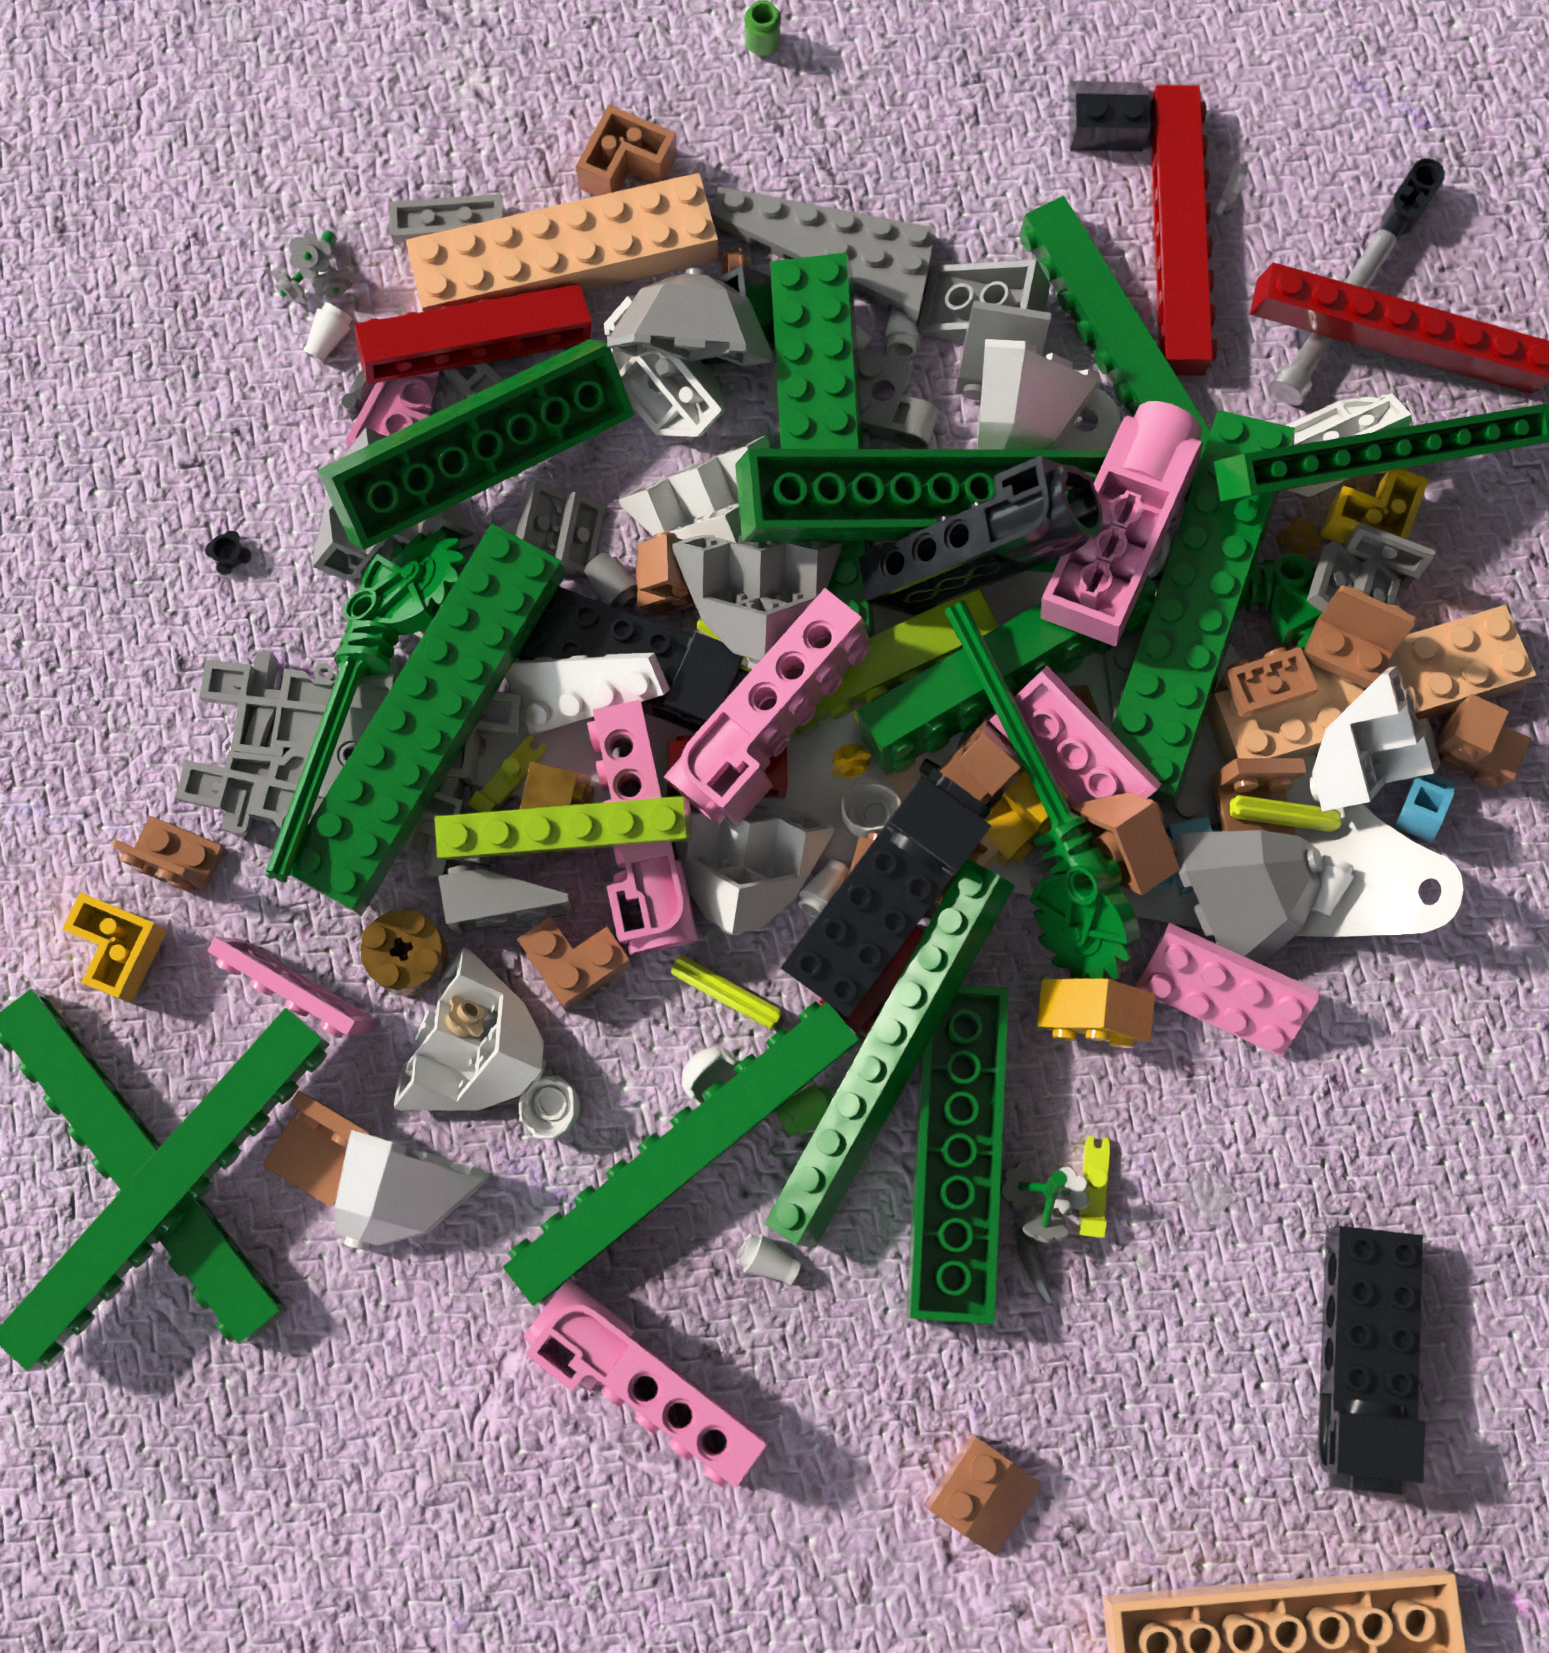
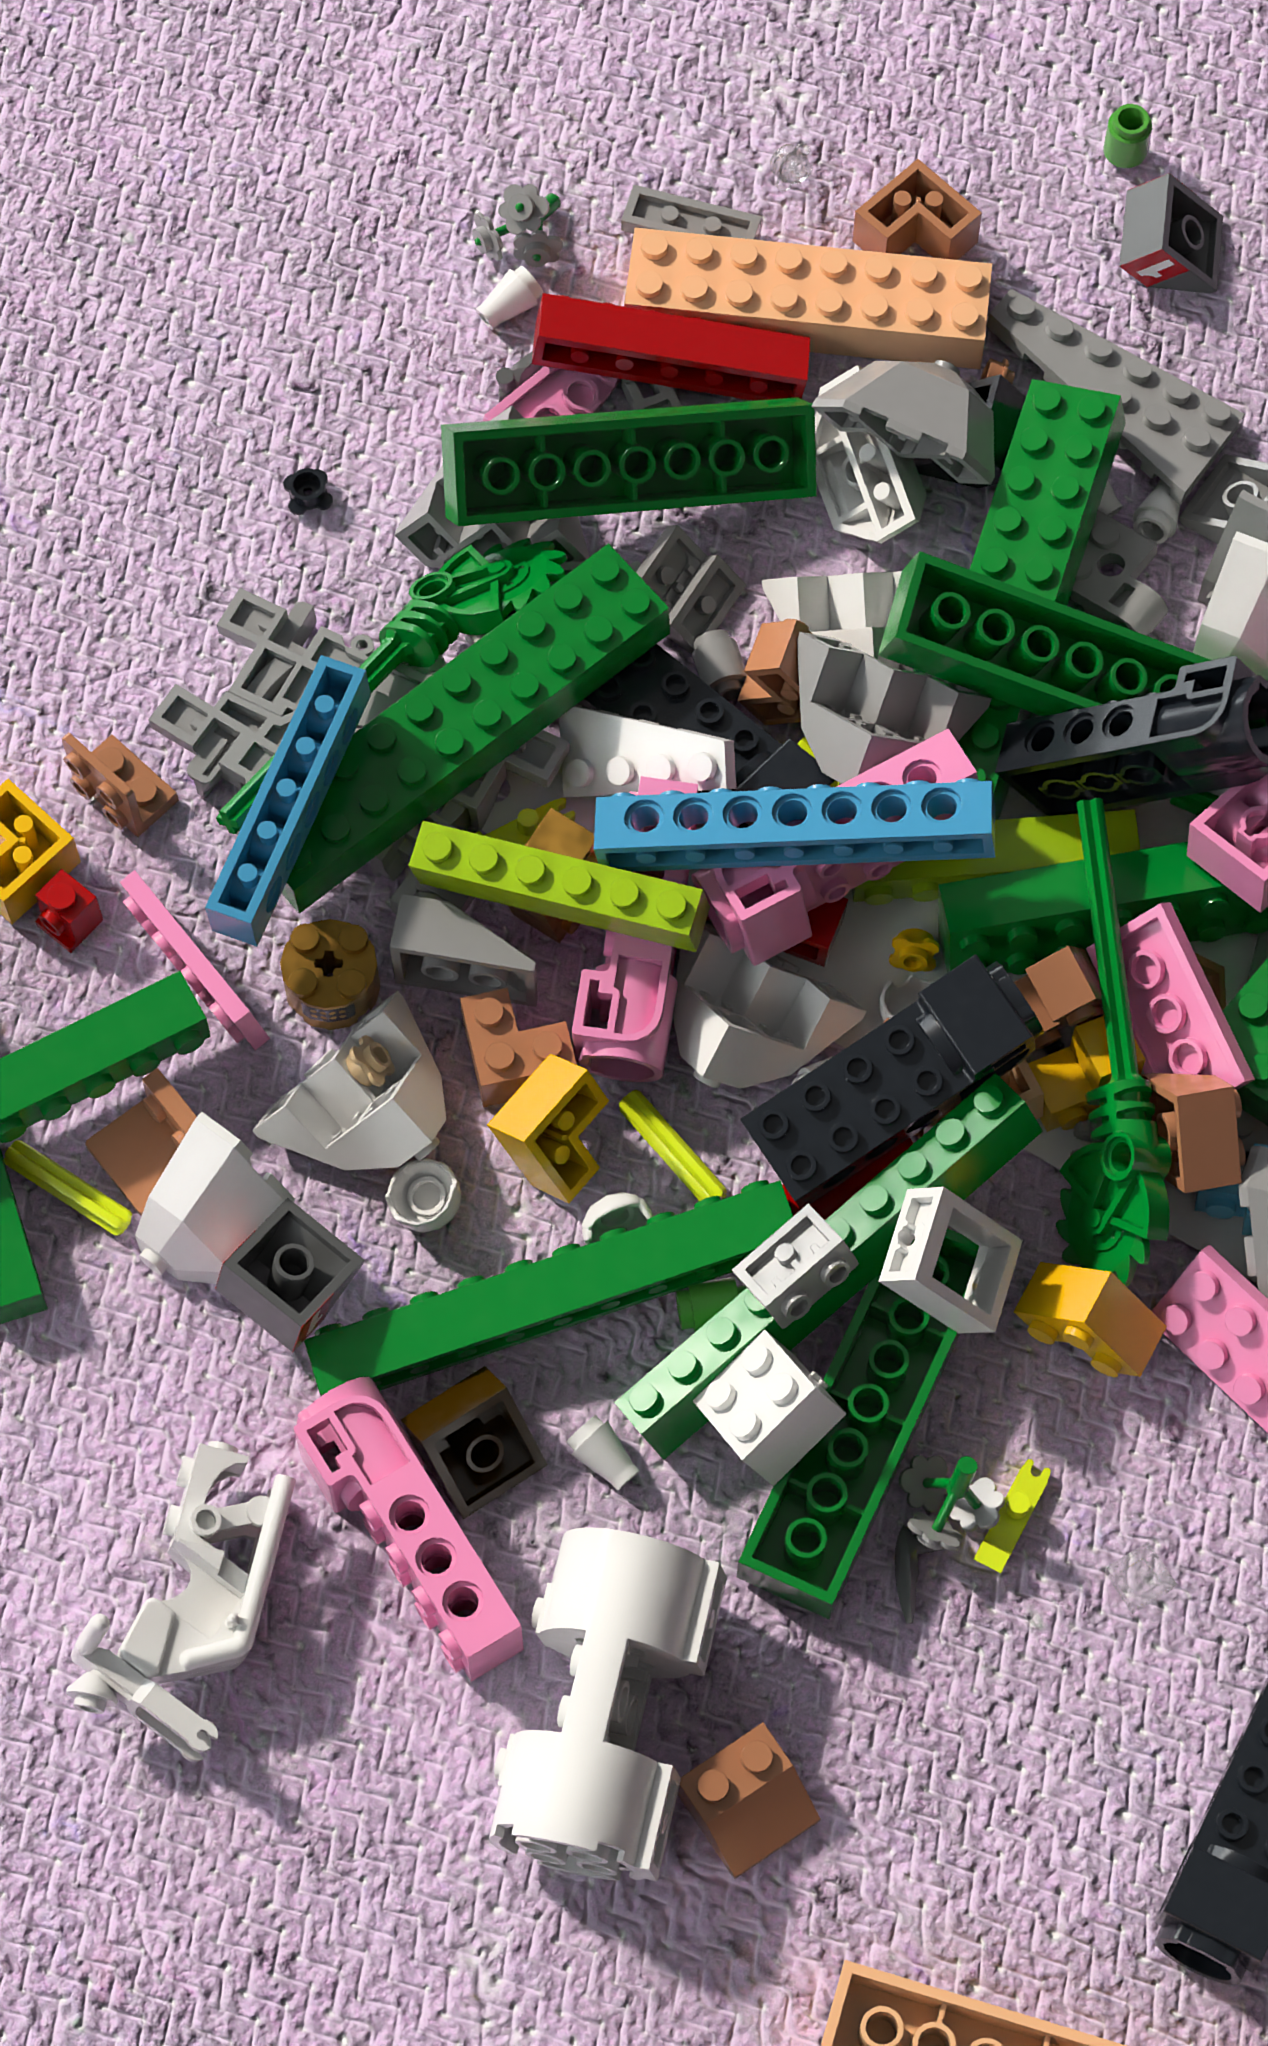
camera: 25 degrees right, 10 degrees down
none -> neon yellow axle [4,1140,132,1236]
none -> red brick [35,868,103,953]
none -> white piece [66,1441,296,1762]
none -> dark azure brick [205,655,371,947]
none -> dark grey slope [215,1198,365,1353]
none -> dark brown slope [400,1366,548,1519]
none -> yellow brick [487,1054,609,1204]
none -> white cylinder [489,1528,727,1881]
none -> dark azure brick [594,778,995,872]
none -> white brick [693,1329,846,1486]
none -> light grey bracket [732,1203,859,1329]
none -> clear plate [770,142,813,191]
none -> white window [879,1187,1023,1334]
none -> dark grey slope [1119,173,1224,294]

